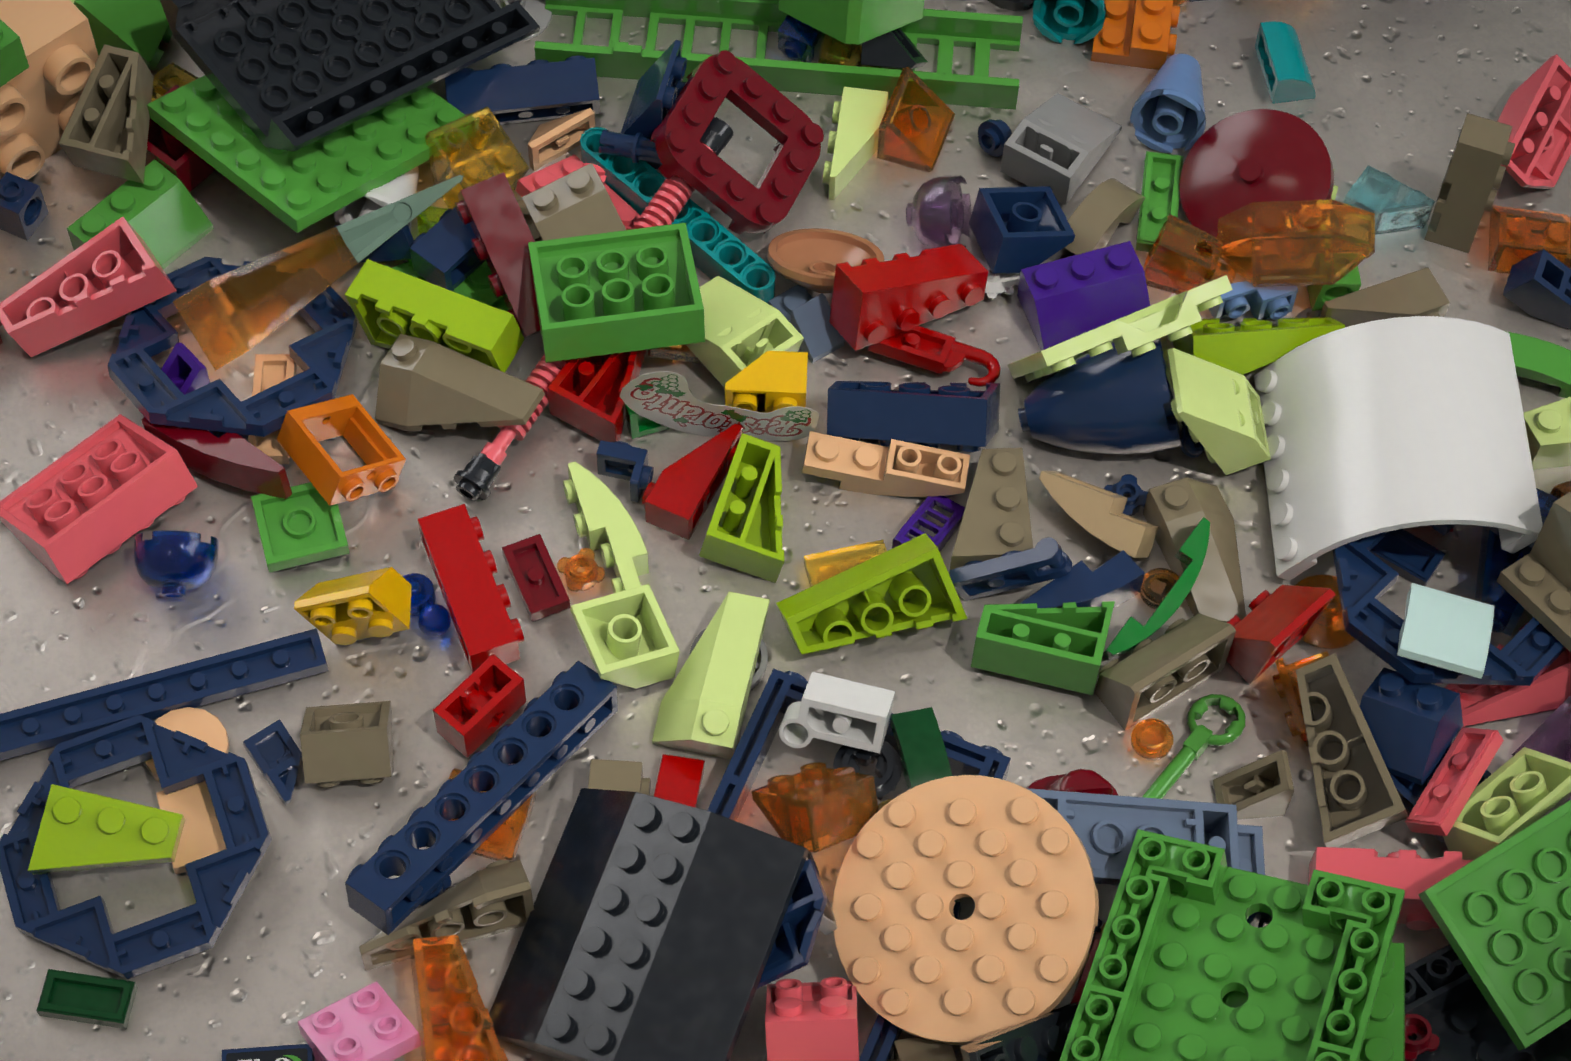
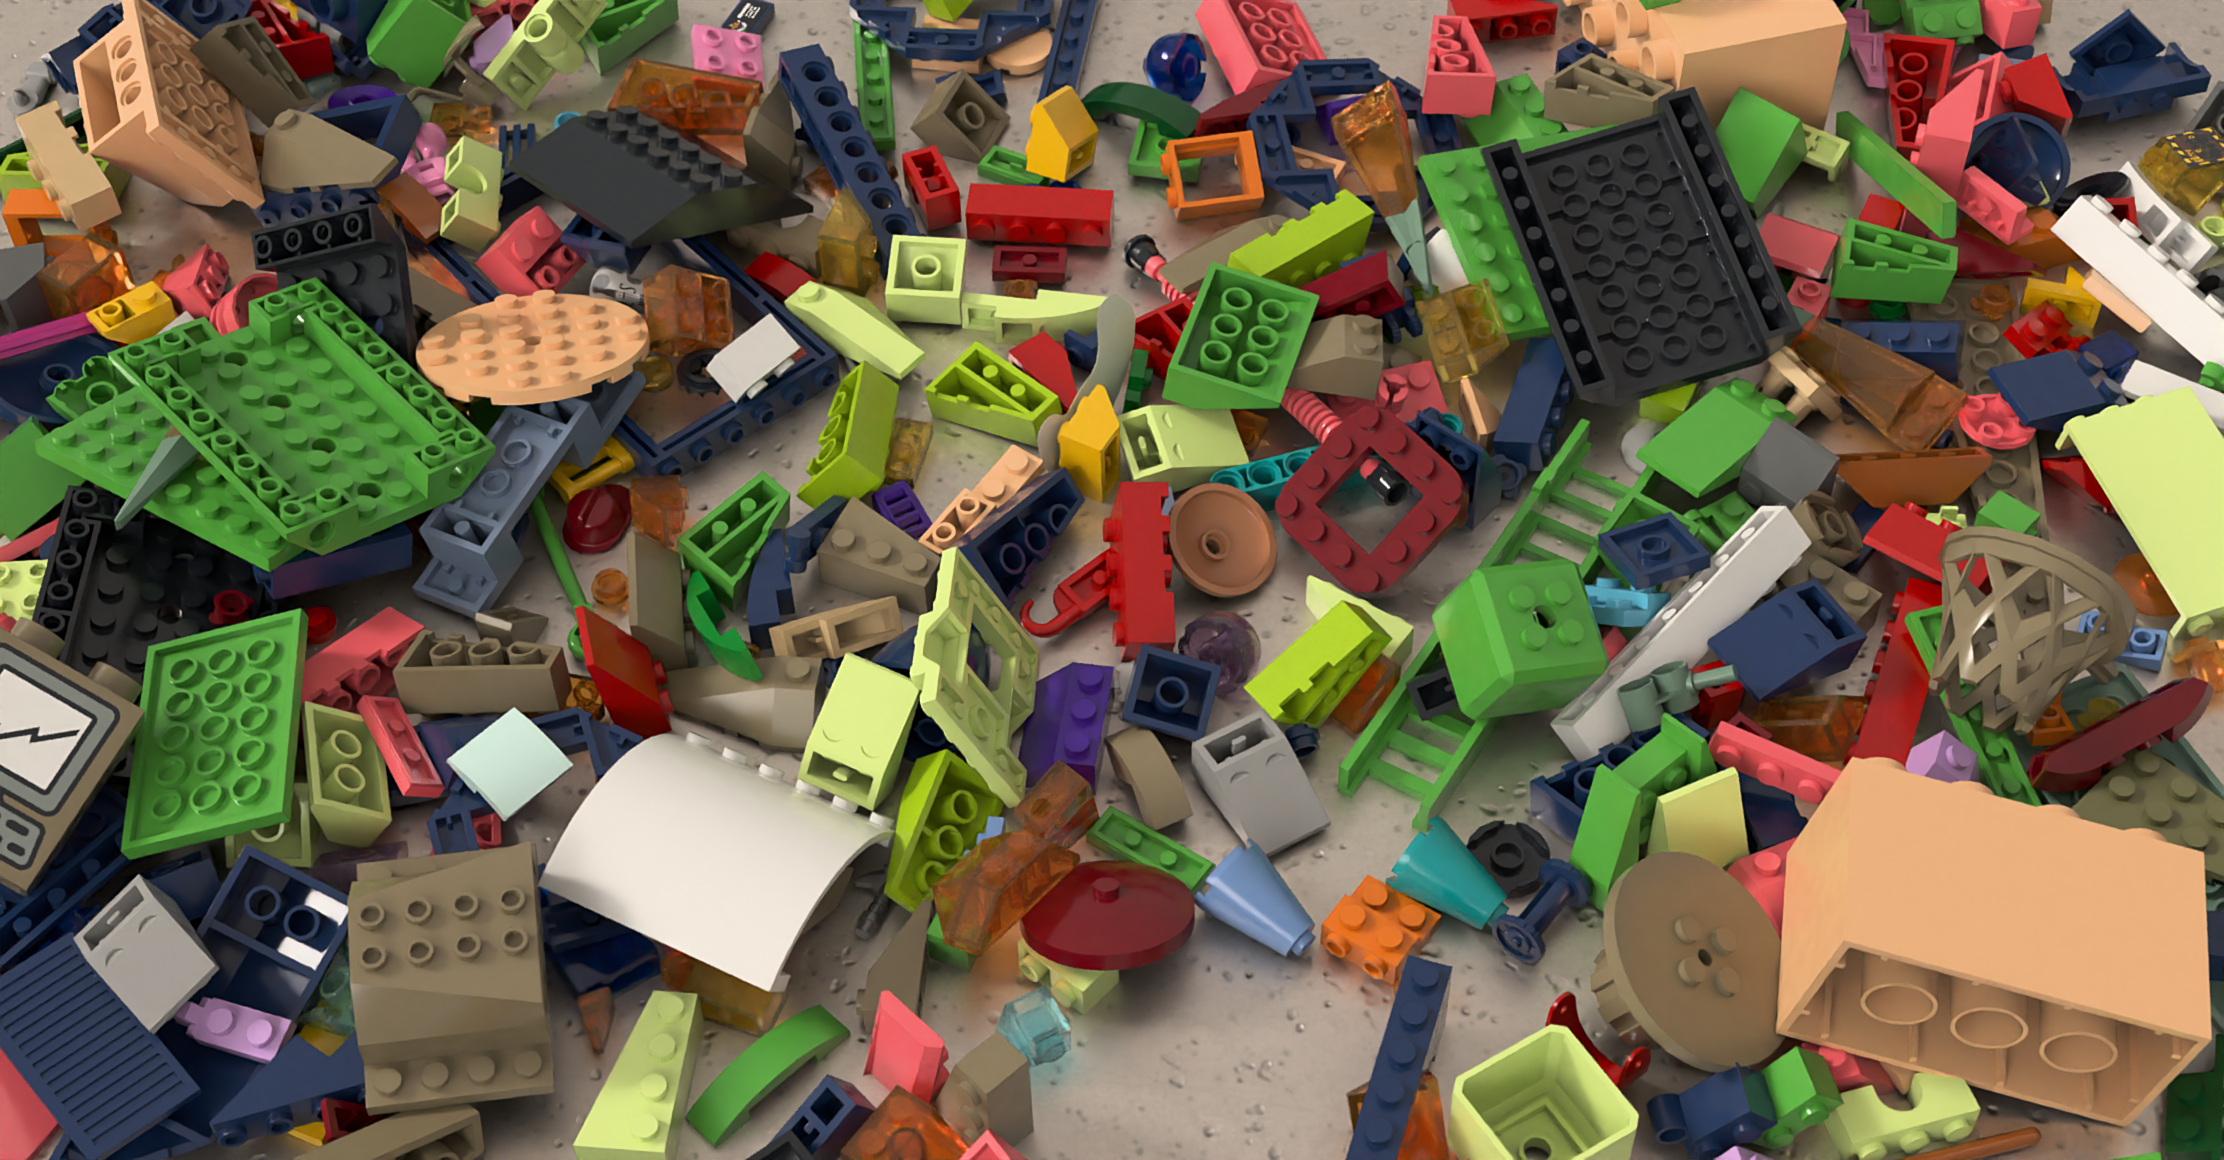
camera: 120 degrees right, 10 degrees down
dark green slope [890,707,952,789] -> none
teal brick [1255,21,1316,104] -> none
none -> clear orange slope [629,475,689,547]
none -> clear yellow slope [817,187,880,297]
none -> bright green tile [853,19,896,151]
none -> coral slope [863,990,950,1114]
none -> bright green tile [977,145,1053,187]
none -> dark green slope [1081,82,1201,140]
none -> lime wedge [1244,600,1393,729]
none -> dark blue plate [1492,454,1527,499]

